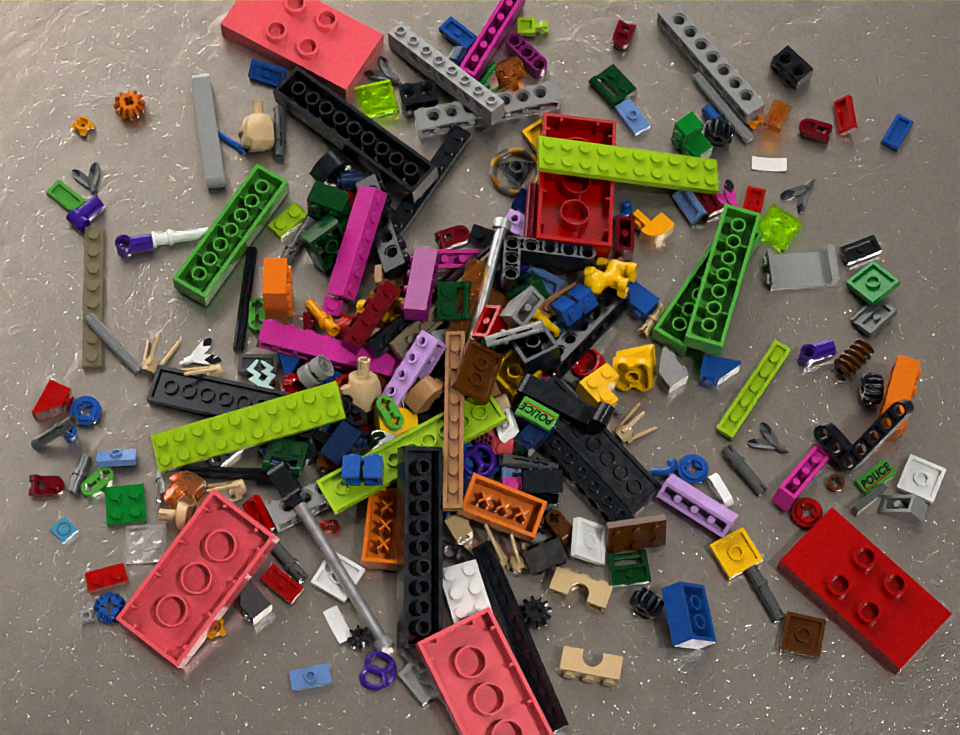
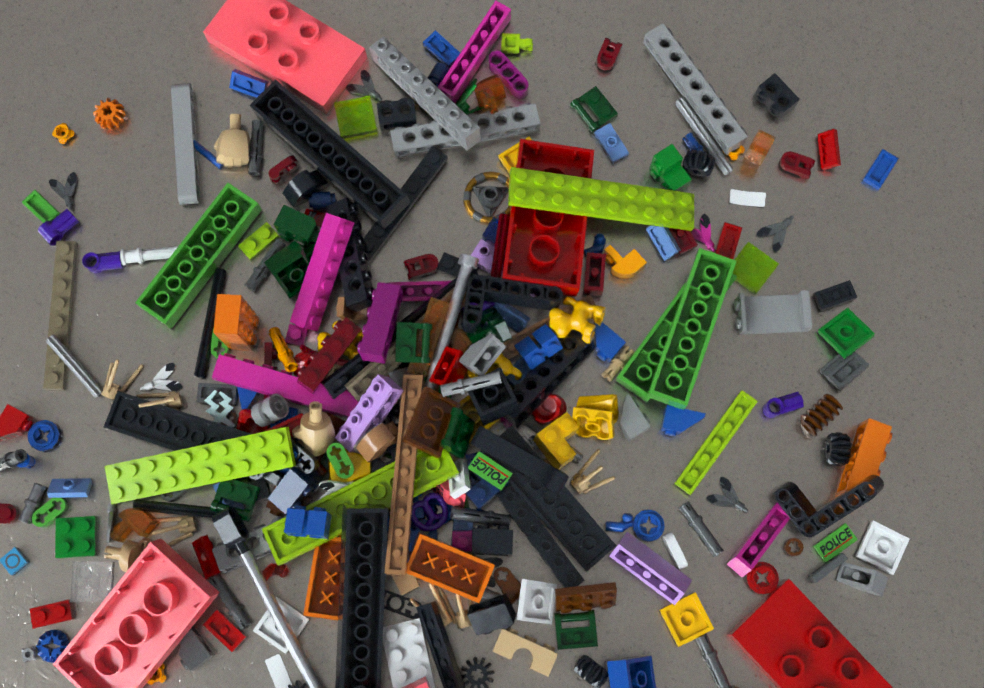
camera: 10 degrees right, 10 degrees up
none -> dark red plate [268,155,299,184]
none -> dark green plate [440,407,475,459]

